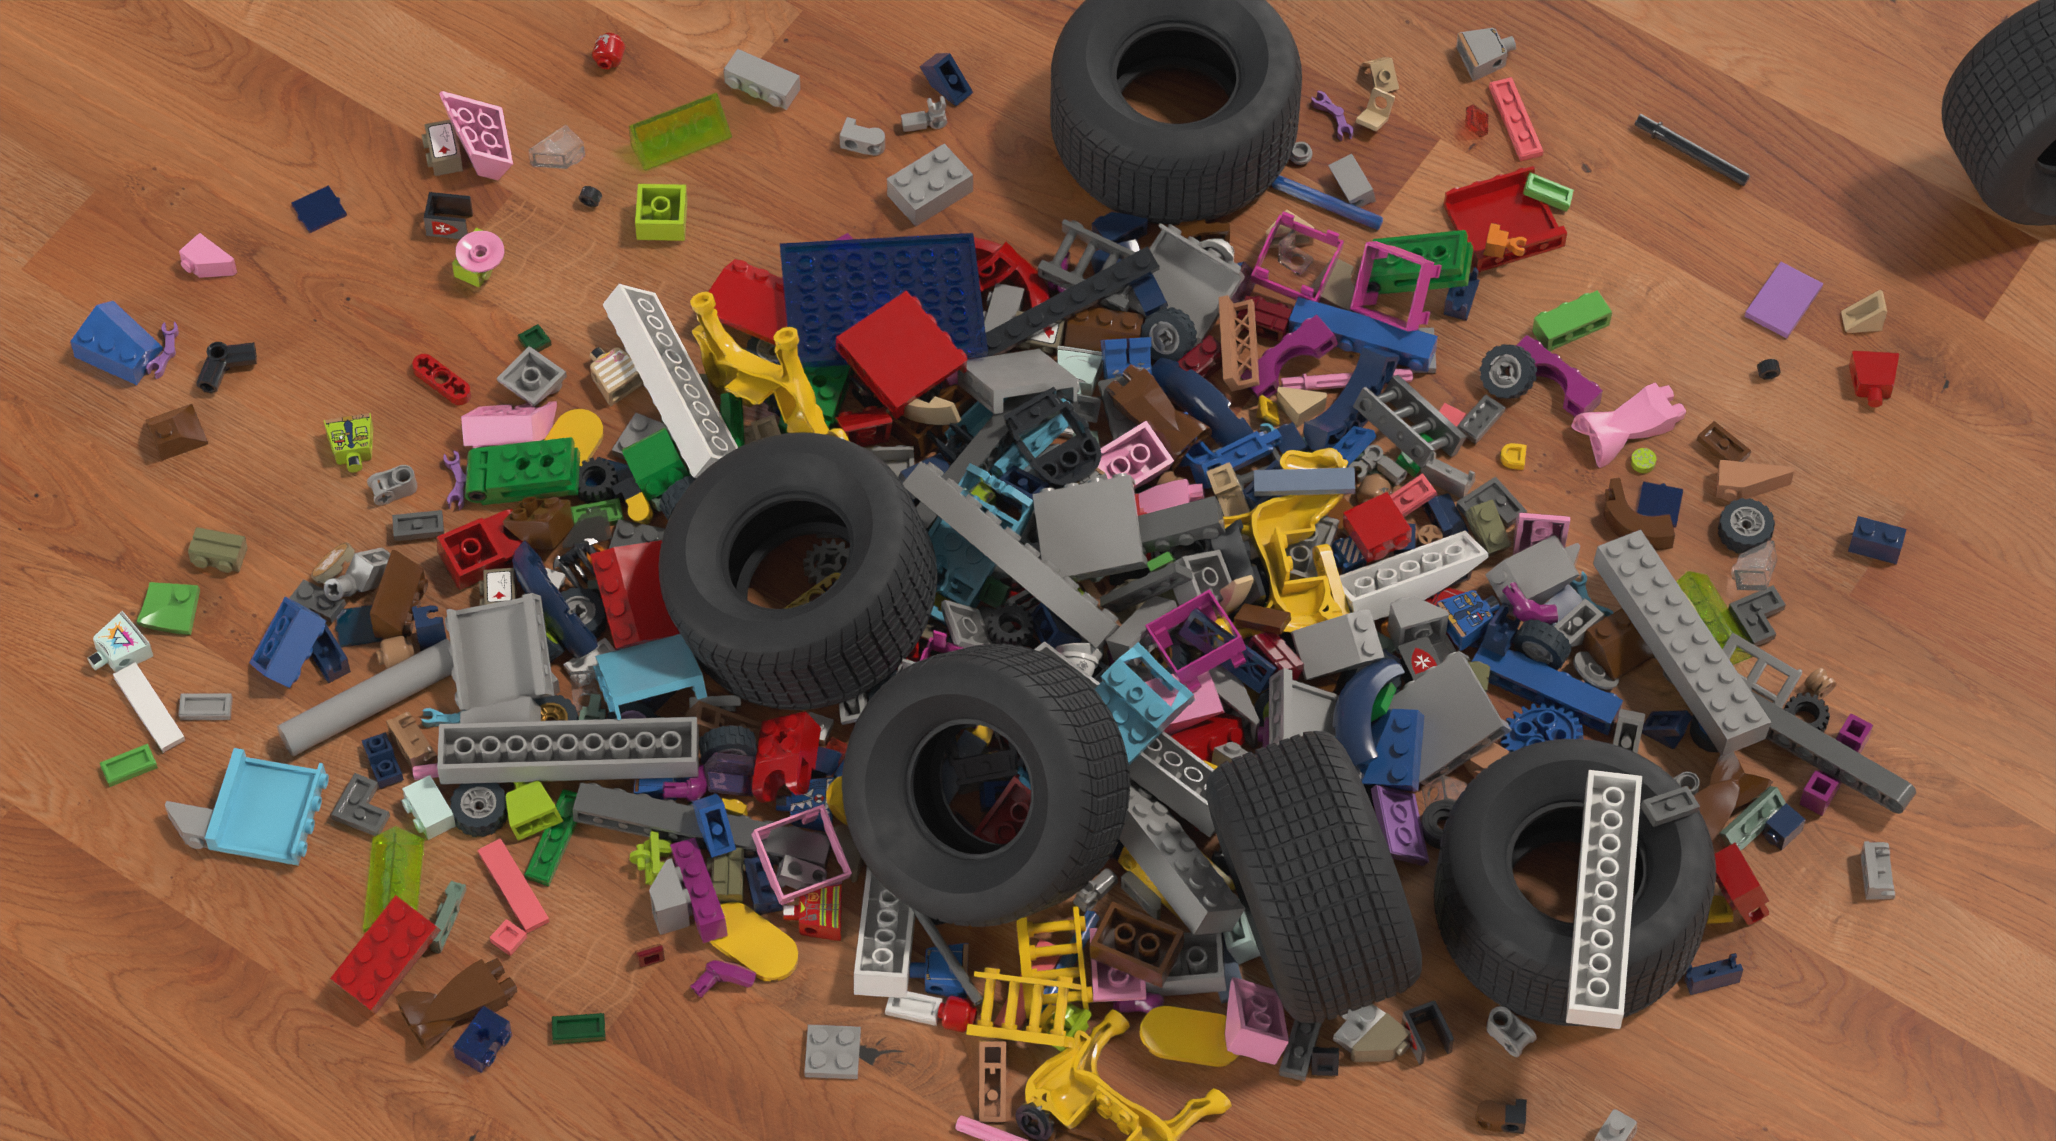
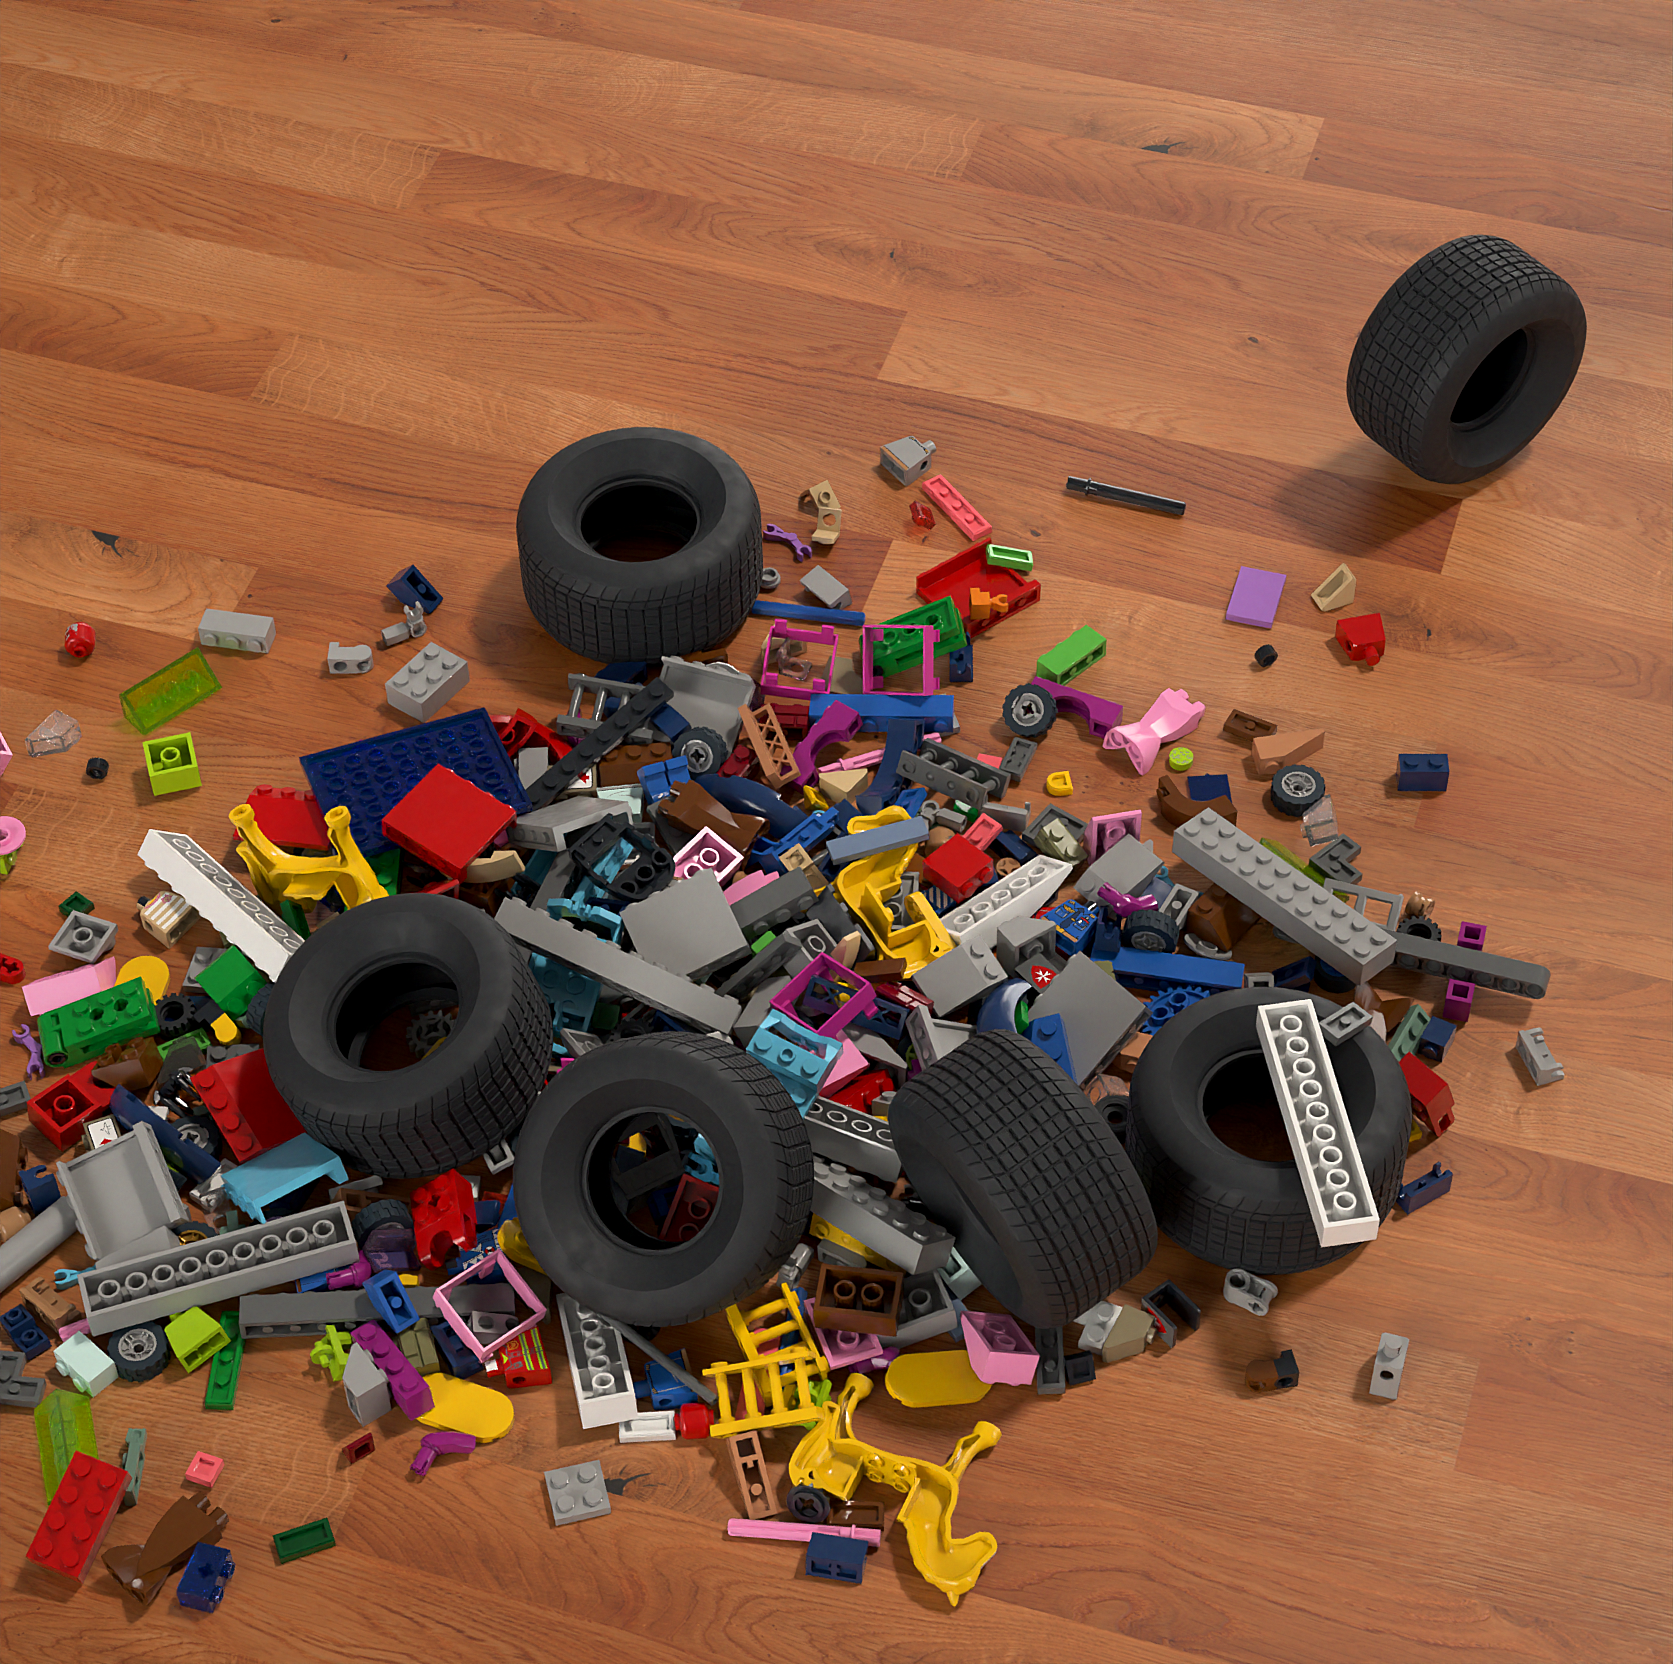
camera: 15 degrees left, 10 degrees down
coral tile [478,838,549,933] -> none

